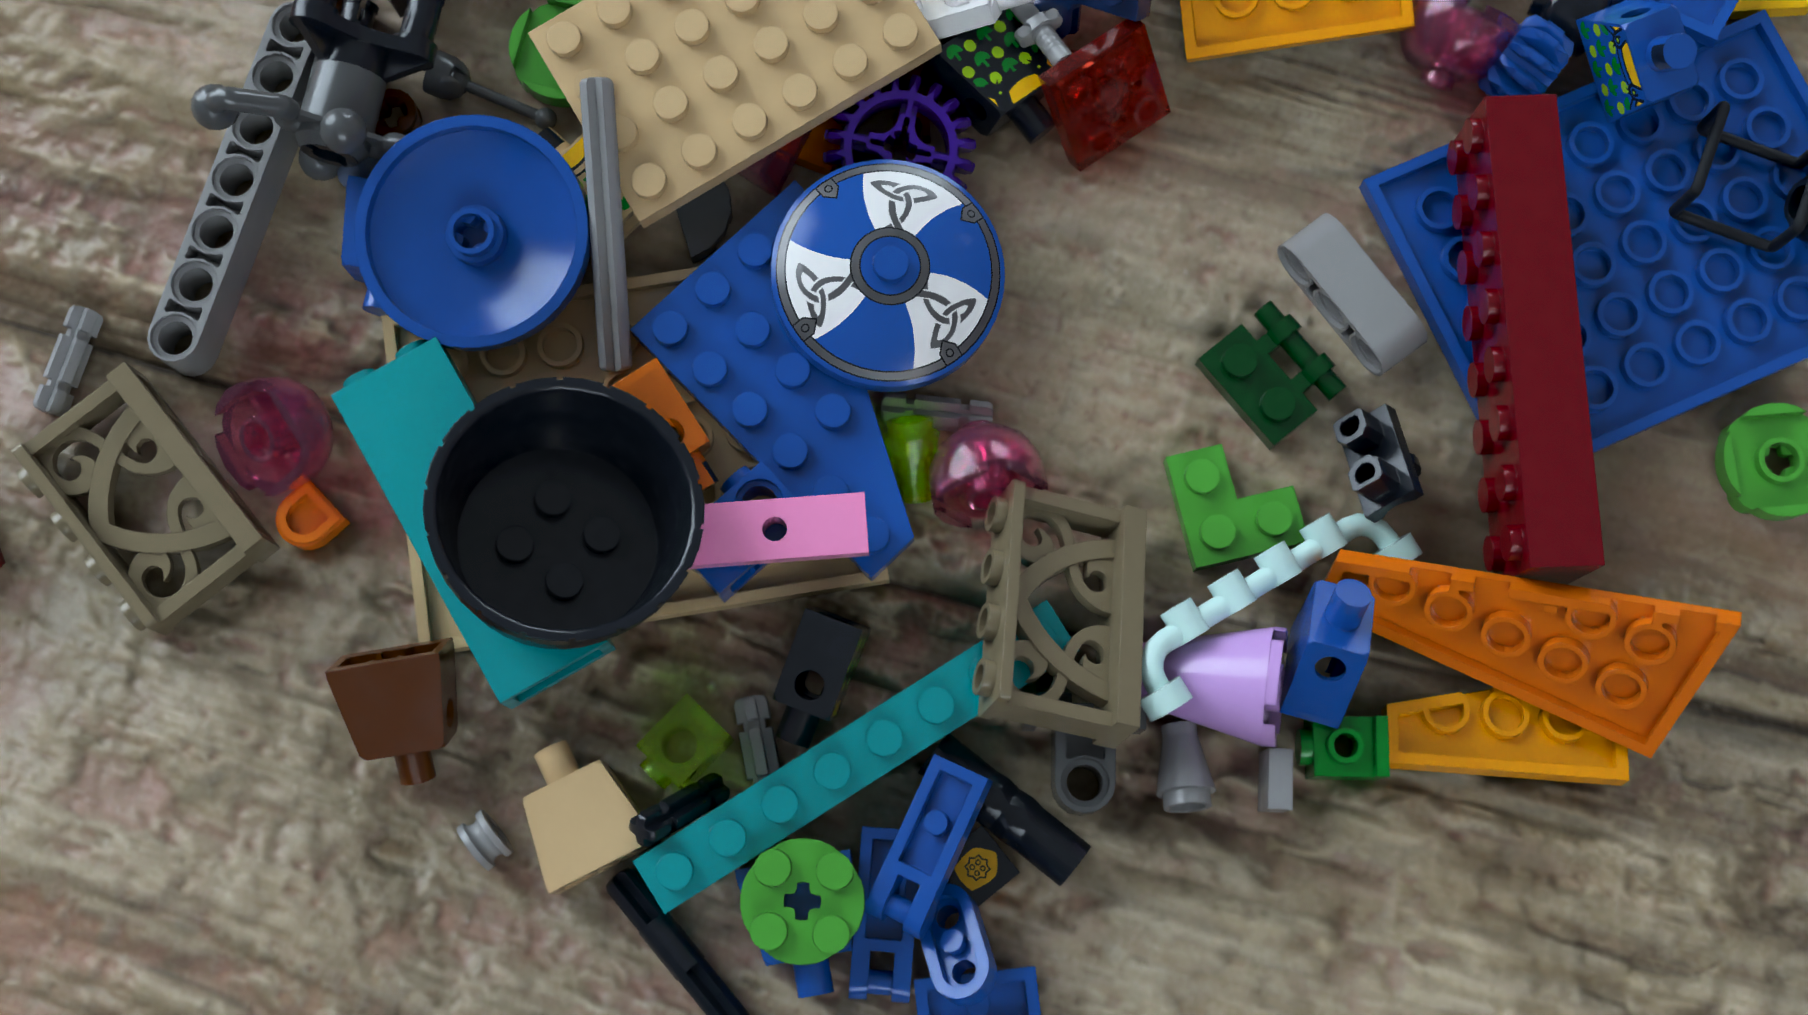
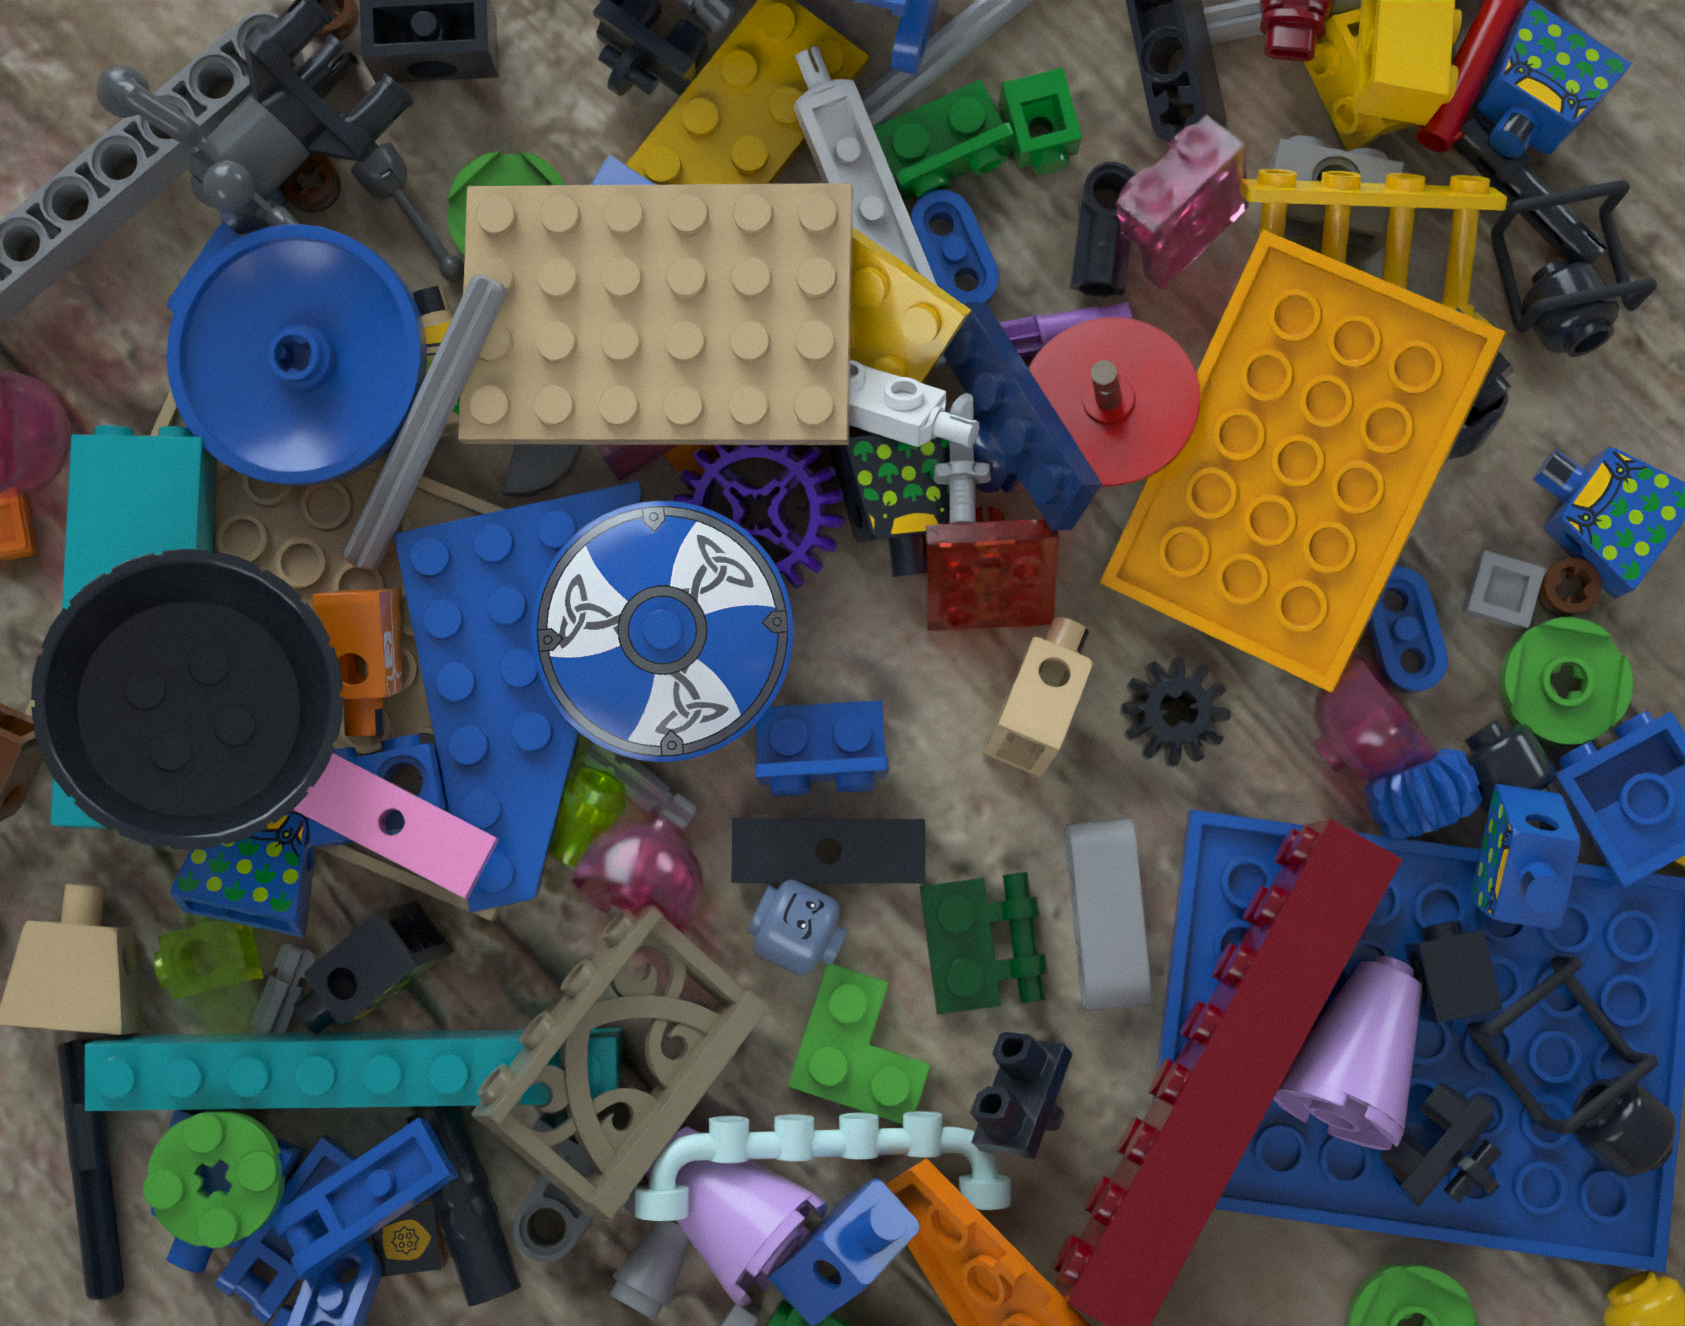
camera: 30 degrees right, 5 degrees up
black axle [629,773,730,847] -> none
none -> blue torso [170,812,316,938]
none -> black tile [731,818,925,884]
none -> sand blue head [746,879,847,976]
none -> blue bracket [755,700,889,796]
none -> tan torso [983,617,1093,777]
none -> black gear [1119,657,1231,767]
none -> lavender cone [1273,956,1422,1150]
none -> black hips [1380,1082,1501,1208]
none -> black brick [1404,920,1503,1023]

